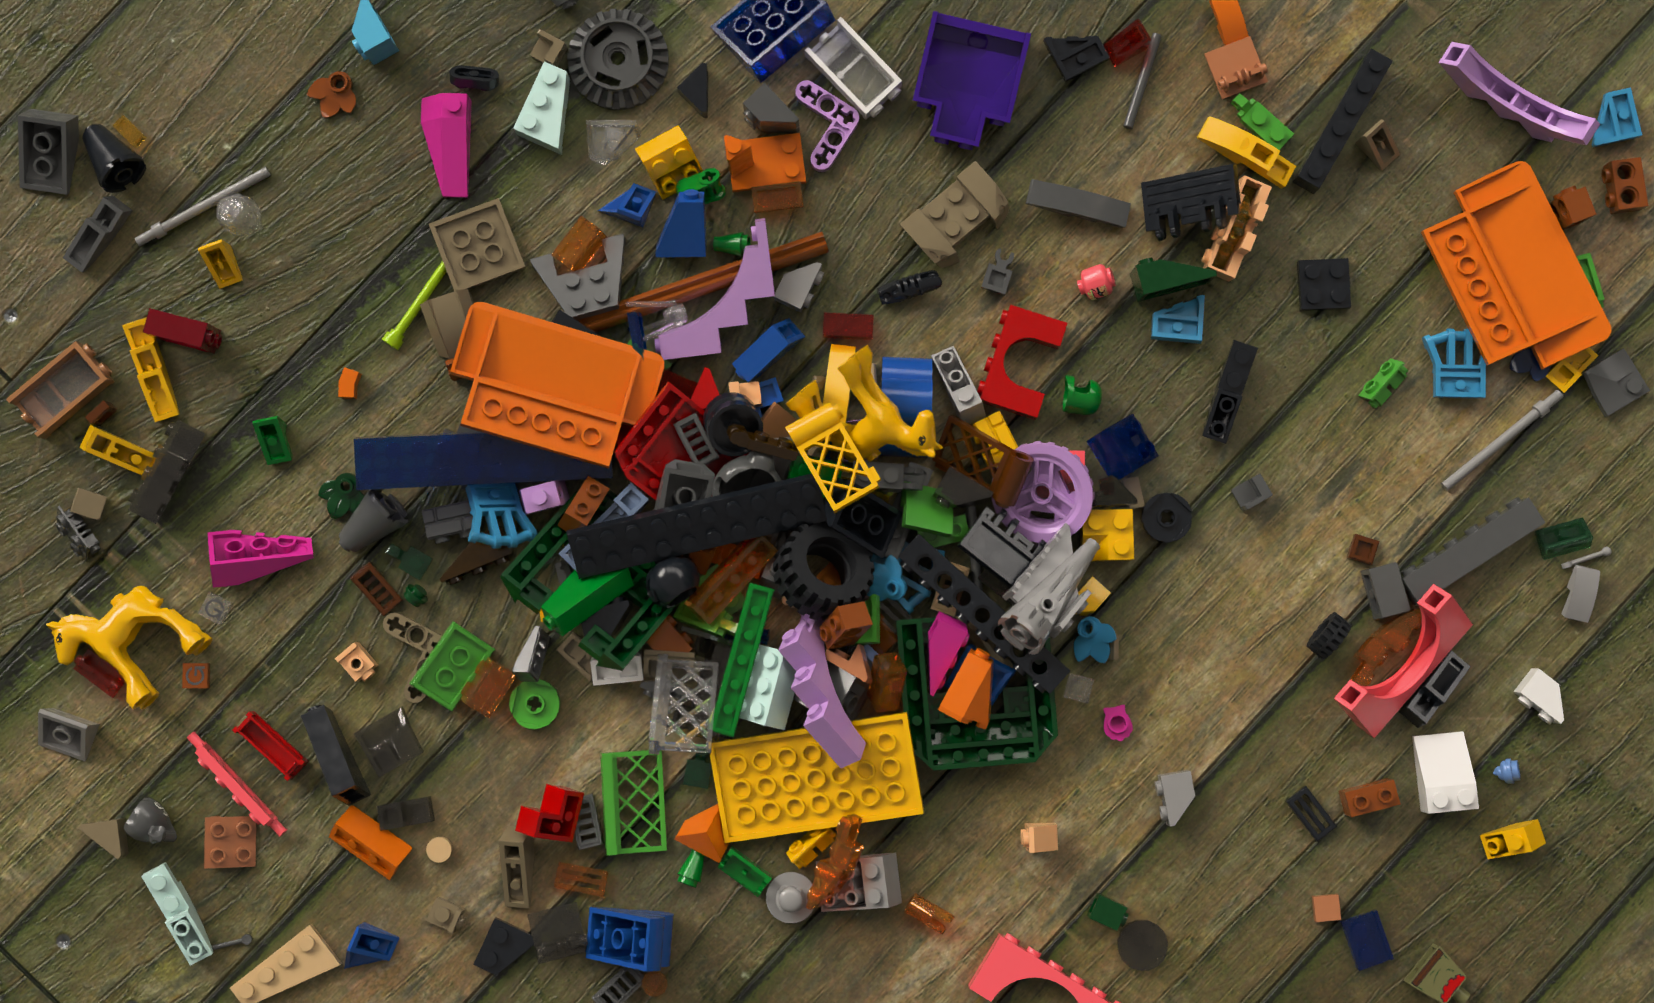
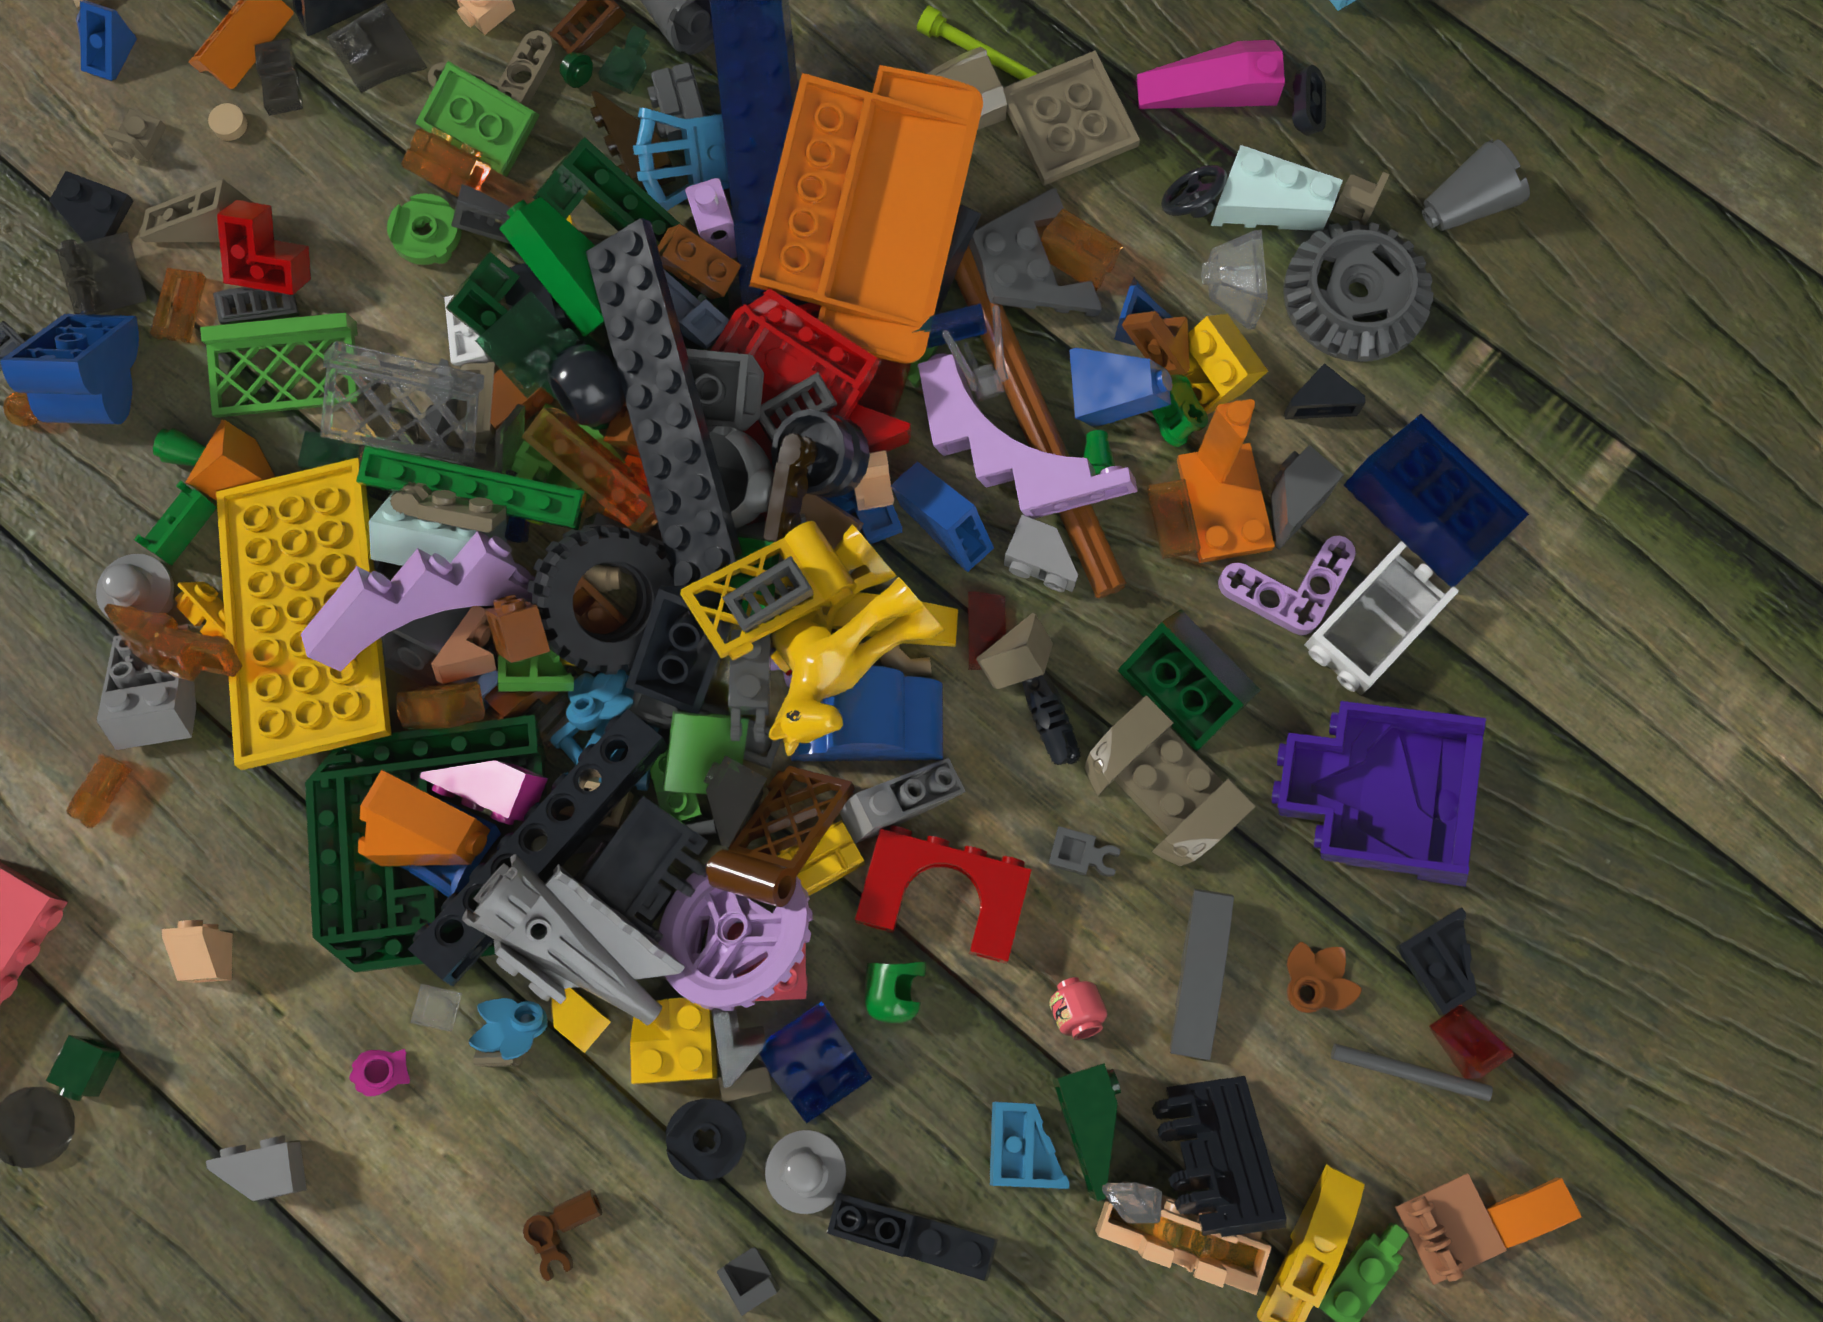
camera: 85 degrees right, 10 degrees down
none -> dark tan hinge [390,482,506,533]
none -> clear green hinge [475,291,578,399]
none -> reddish brown bar [523,1189,603,1282]
none -> dark grey slope [722,556,813,632]
none -> light grey plate [765,1130,846,1214]
none -> dark tan slope [976,613,1053,689]
none -> clear slope [1102,1183,1162,1223]
none -> dark green slope [1117,609,1261,752]
none -> dark orange slope [1122,311,1190,375]
none -> black piece [1161,165,1227,218]
none -> dark orange plate [1287,942,1362,1013]

